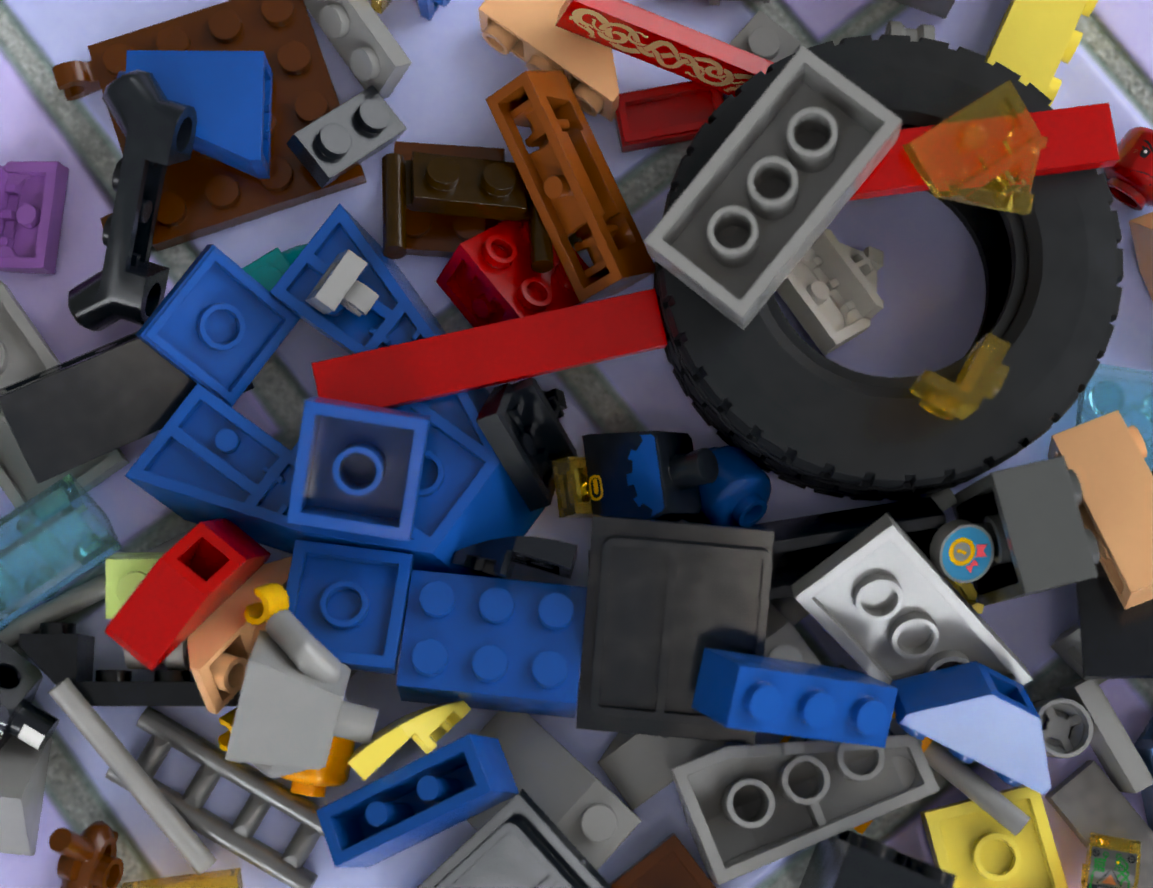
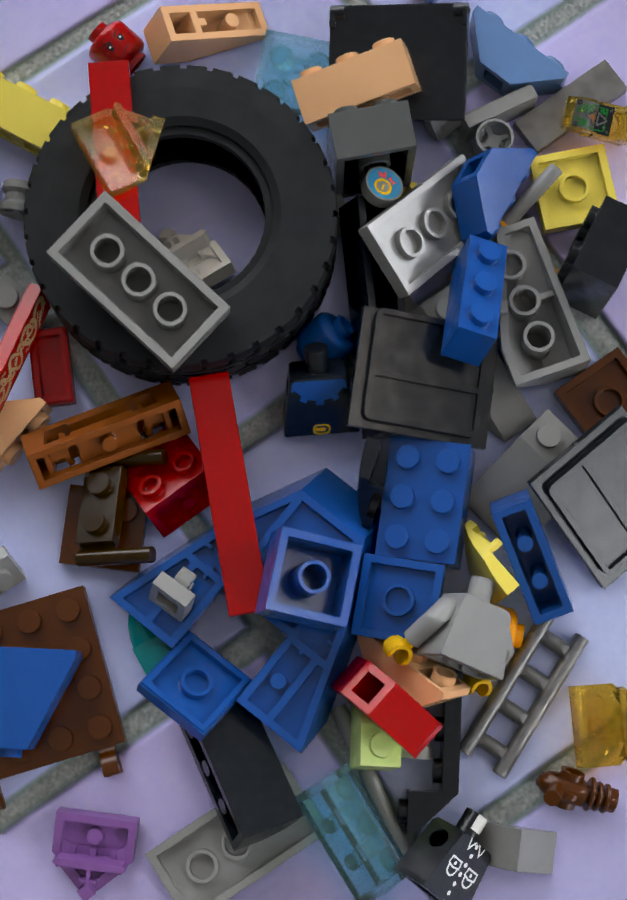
camera: 85 degrees left, 0 degrees up
light grey bar [48,677,217,875] -> none
black plate [68,69,197,331] -> none
plate [287,85,407,188] -> none
black slope [476,377,578,512] -> none
clear yellow plate [552,457,593,518] -> none
clear yellow bracket [910,333,1011,420] -> none

